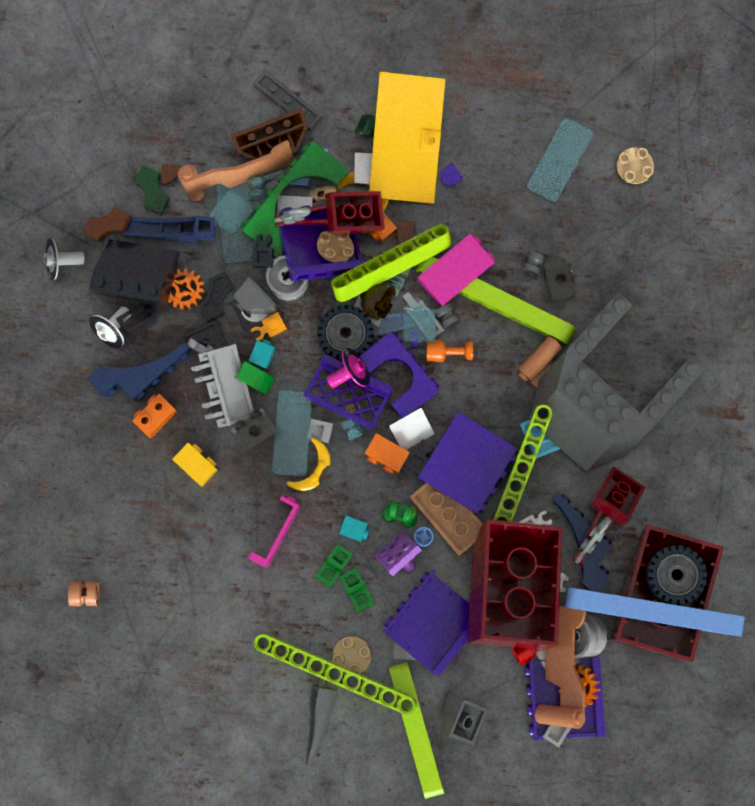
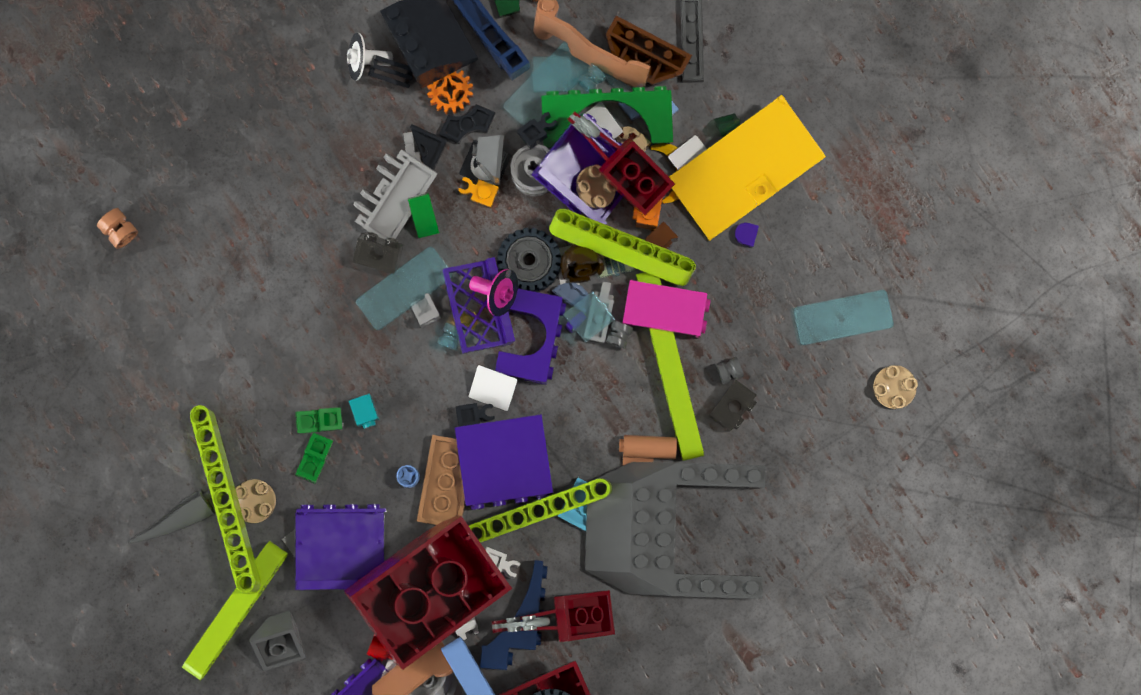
camera: 50 degrees right, 0 degrees up
dark blue arch [87,342,191,401] -> none
orange brick [132,394,177,439] -> none
yellow brick [172,443,218,487] -> none
teal brick [248,339,276,371] -> none
dark pink panel [248,495,300,569] -> none
yellow piece [287,438,330,491] -> none
orange brick [365,433,410,475] -> none
medium lavender plate [374,531,422,576] -> none
green piece [382,500,417,528] -> none
orange piece [426,340,473,363] -> none

